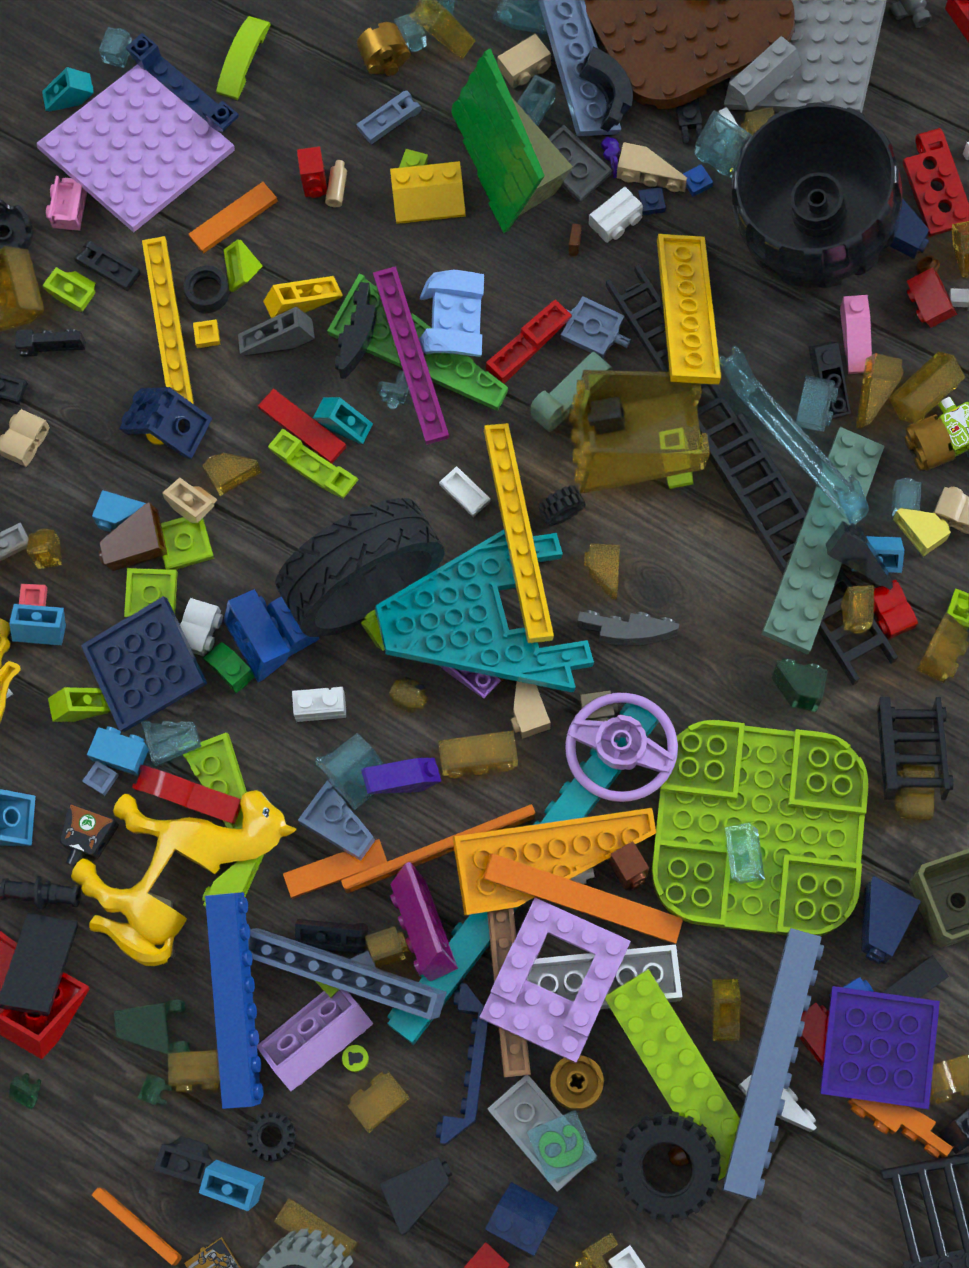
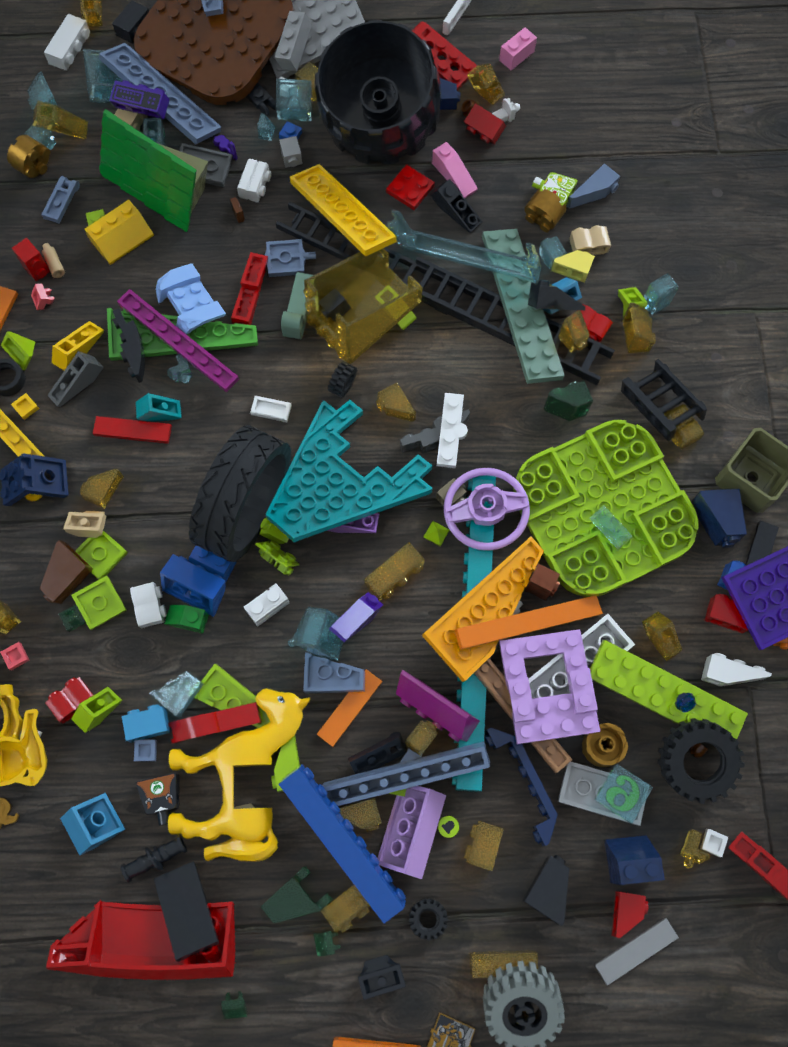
camera: 40 degrees left, 0 degrees up
dark azure brick [9,604,66,645] -> none
dark blue plate [81,596,207,732] -> none
dark azure slope [92,490,146,532] -> none
dark azure brick [199,1160,265,1211] -> none
lime slope [268,429,358,499] -> none
orange tile [341,804,535,893] -> none
clear yellow head [389,677,428,714] -> none
yellow plate [484,423,554,643] -> none
tan slope [511,681,550,739] -> none
black arch [579,46,633,132] -> none
tan slope [617,142,687,192] -> none
dark blue plate [638,187,666,216] -> none
sand blue brick [722,928,824,1200] -> none
clear light blue brick [795,375,838,432] -> none
clear yellow slope [856,353,903,429] -> none
clear yellow brick [889,351,965,423] -> none
none -> coral tile [31,284,55,310]
none -> red brick [45,677,94,724]
none -> clear green tile [58,604,86,632]
none -> dark purple brick [109,80,170,119]
none -> lime hinge [255,541,299,575]
none -> clear light blue slope [257,113,275,141]
none -> light grey brick [279,136,302,168]
none -> clear yellow slope [339,798,382,832]
none -> red plate [386,164,435,210]
none -> lime slope [423,521,450,546]
none -> white hinge [437,393,468,468]
none -> clear blue plate [675,693,696,712]

